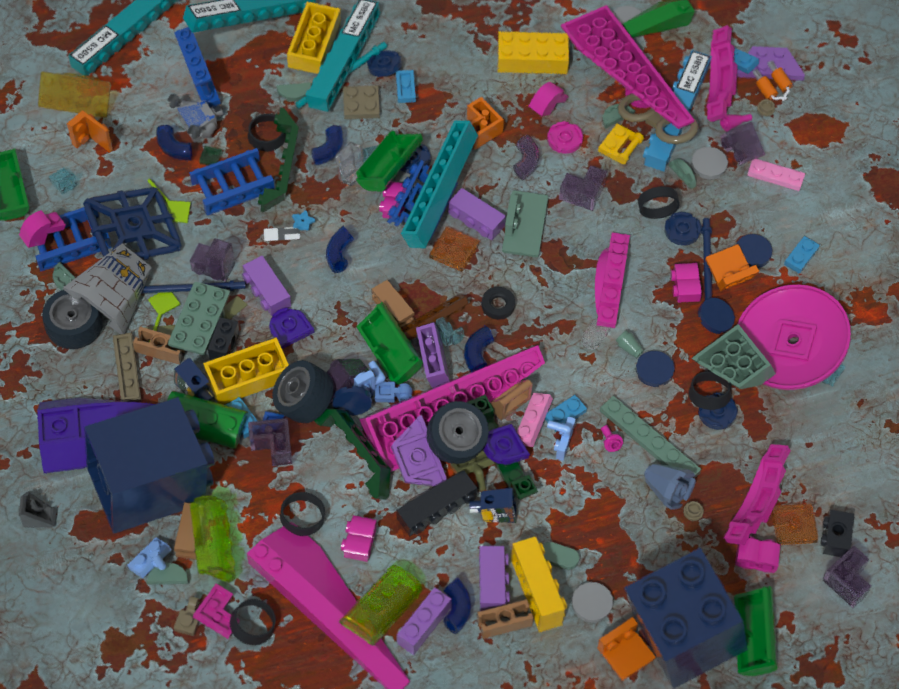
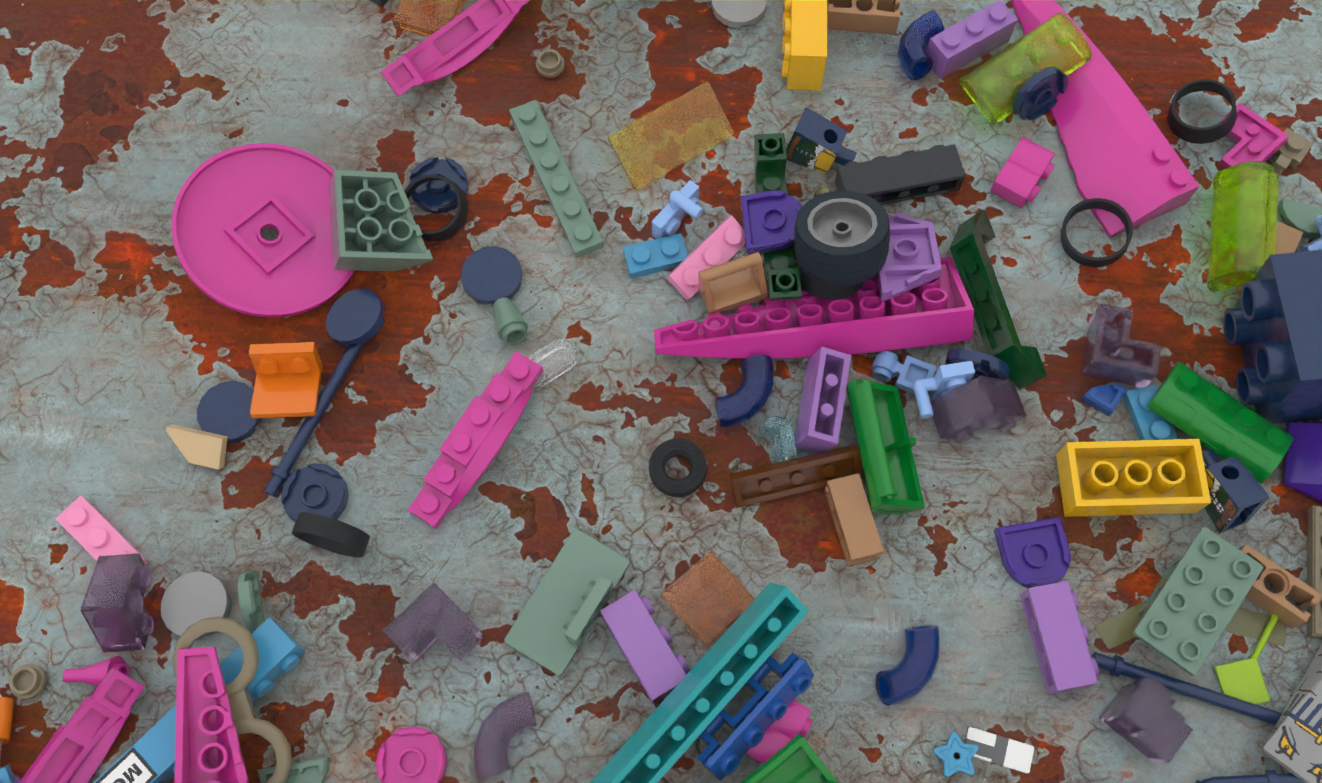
camera: 155 degrees left, 10 degrees up
black brick [208,317,240,361] -> none
black wheel [272,360,334,423] -> none
medium lavender brick [479,546,509,611] -> none
sand green tile [543,542,579,570] -> none
yellow plate [598,124,644,164] -> none
dark pink plate [601,425,623,452] -> none
sand blue cone [644,464,696,510] -> none
dark pink brick [670,263,701,302] -> none
dark azure plate [784,236,820,274] -> none
none -> tan tile [166,424,228,470]
none -> clear yellow bracket [608,82,734,189]
none -> dark blue tile [1013,66,1068,120]

